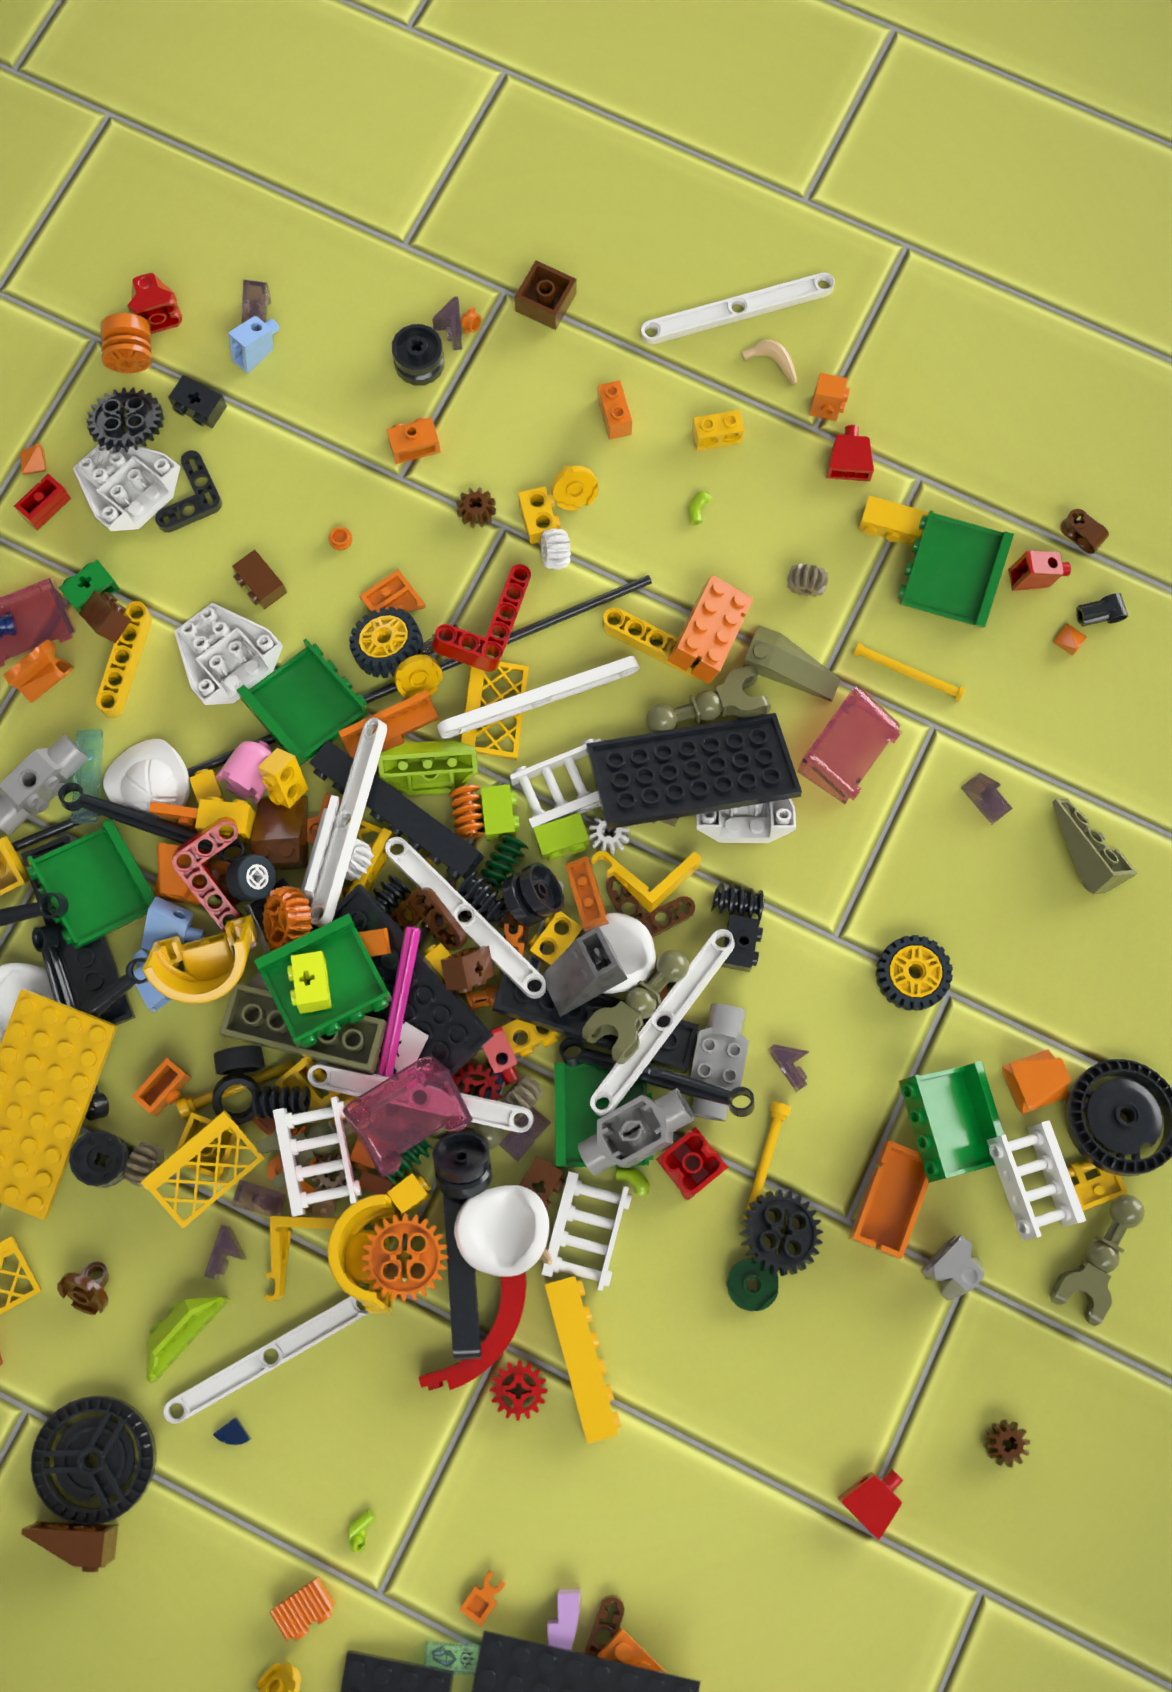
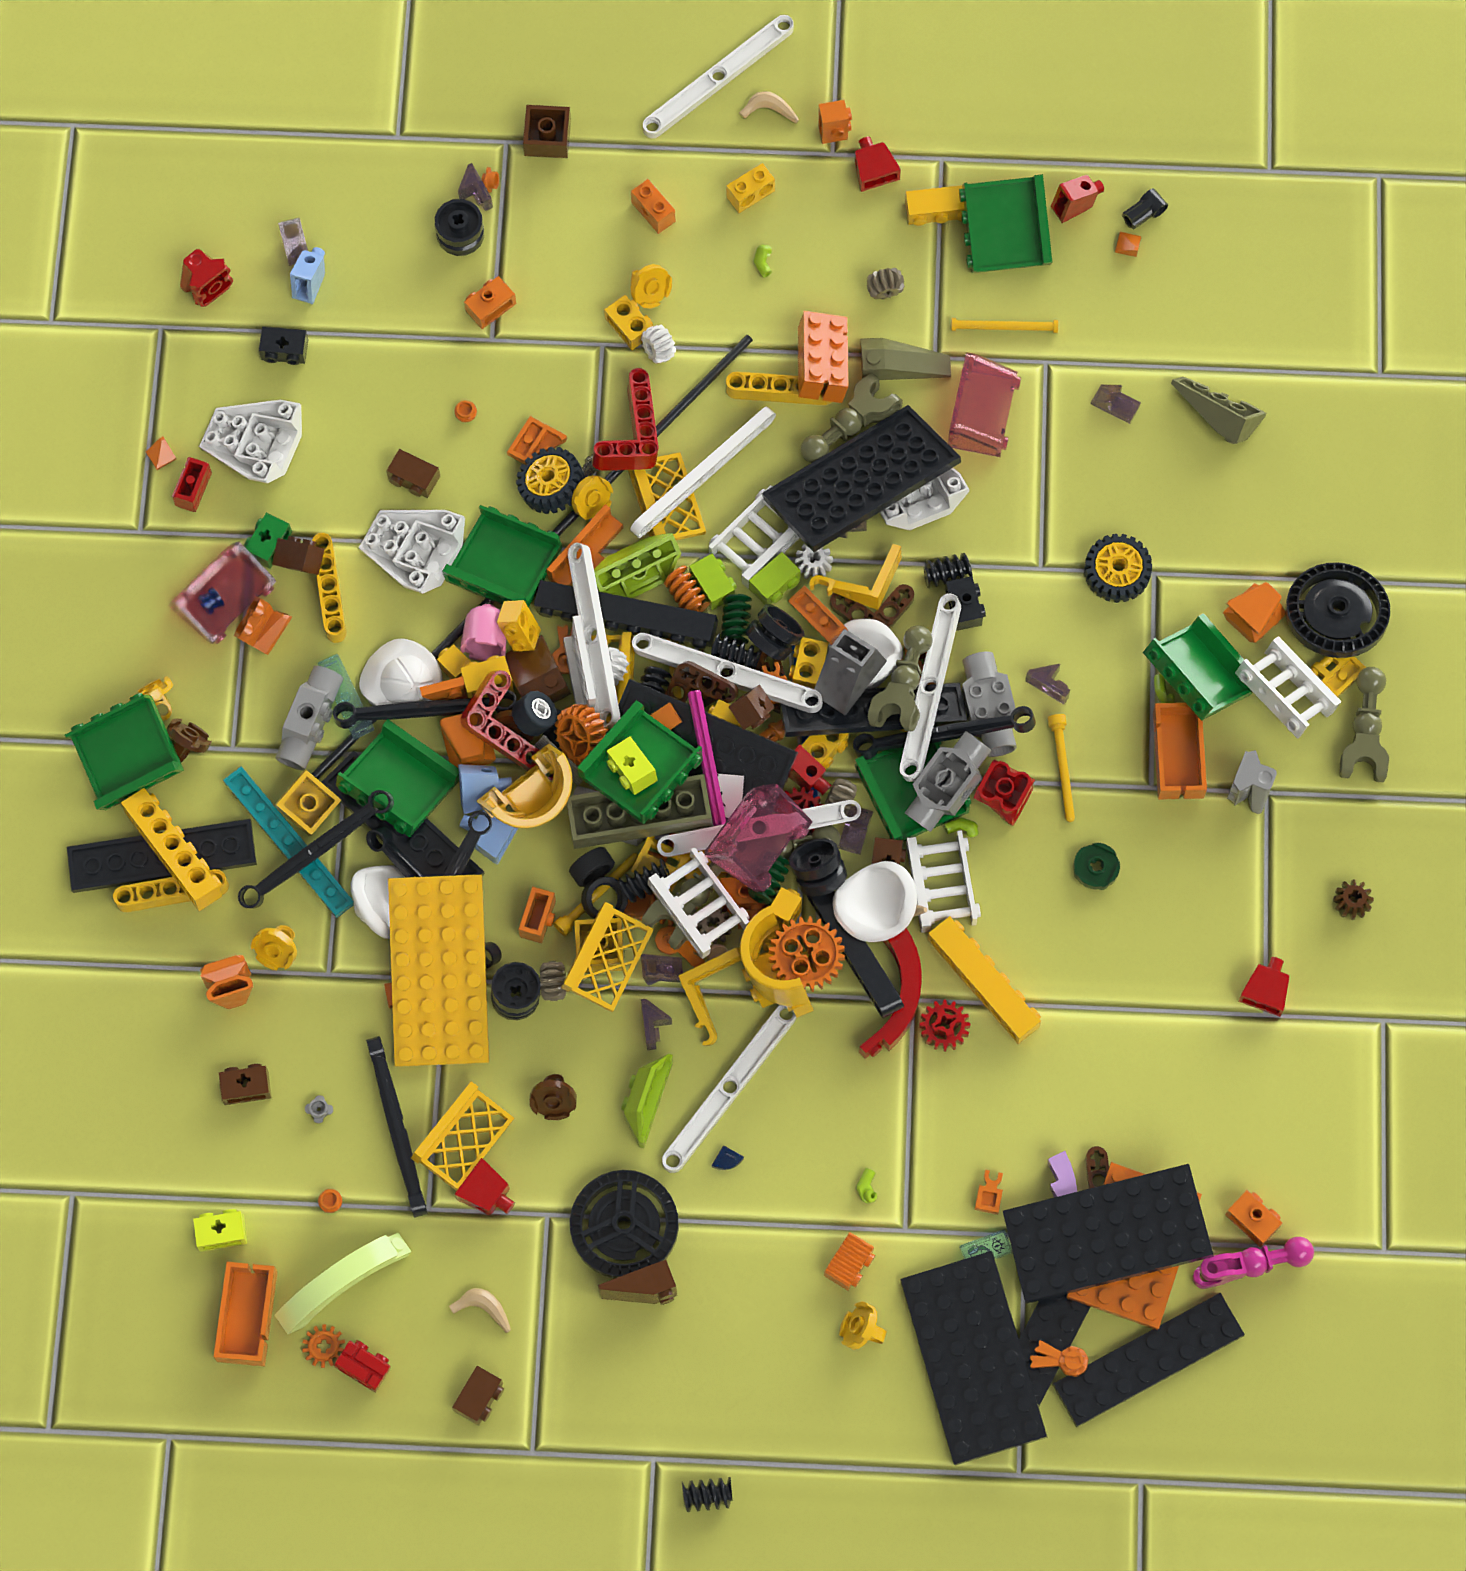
camera: 20 degrees left, 5 degrees down
black gear [86,387,165,452] -> none
orange wheel [100,313,152,373] -> none
black beam [155,450,222,532] -> none
reddish brown gear [456,487,496,528] -> none
black gear [739,1189,823,1276] -> none
reddish brown piece [1061,509,1109,554] -> none
none -> lime arm [1154,674,1175,703]

